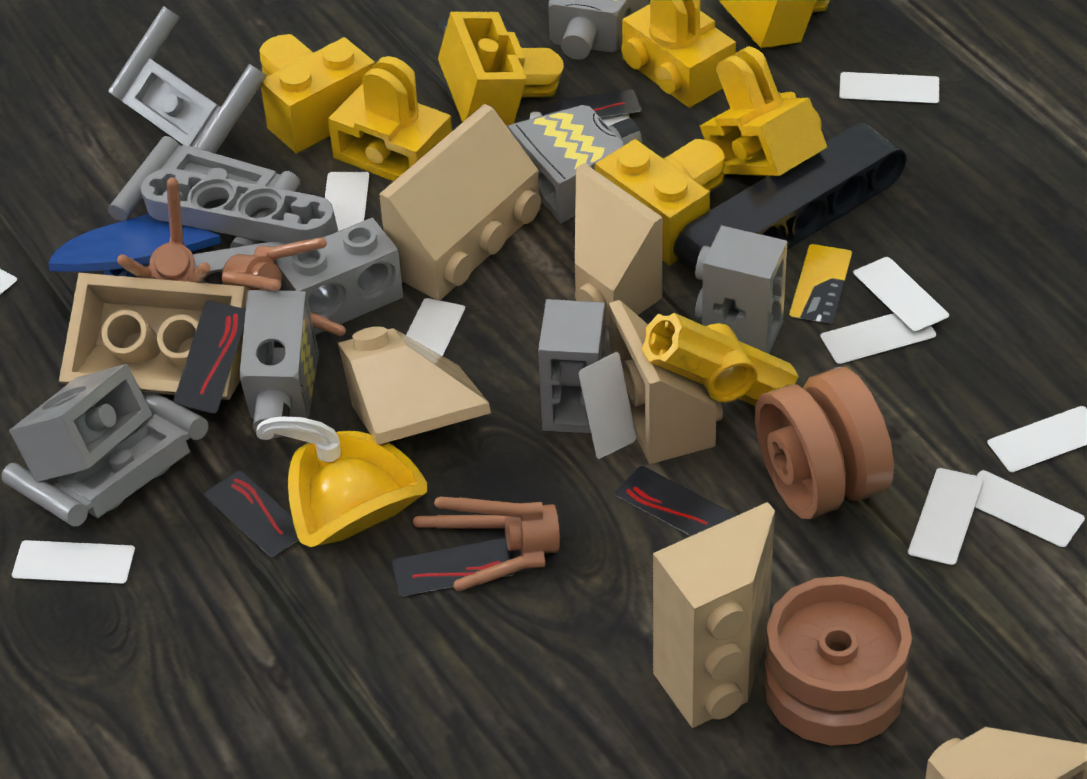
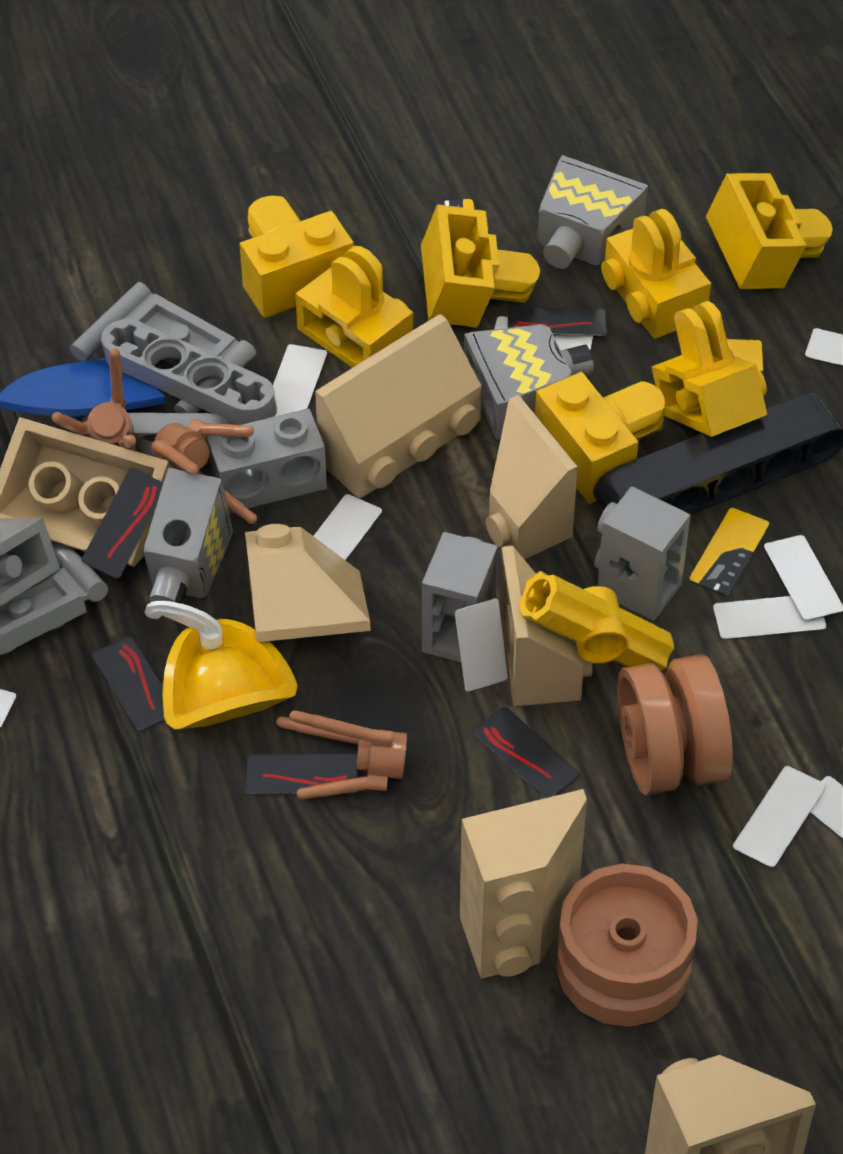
camera: 10 degrees right, 5 degrees up
light grey plate [108,6,267,154] -> none

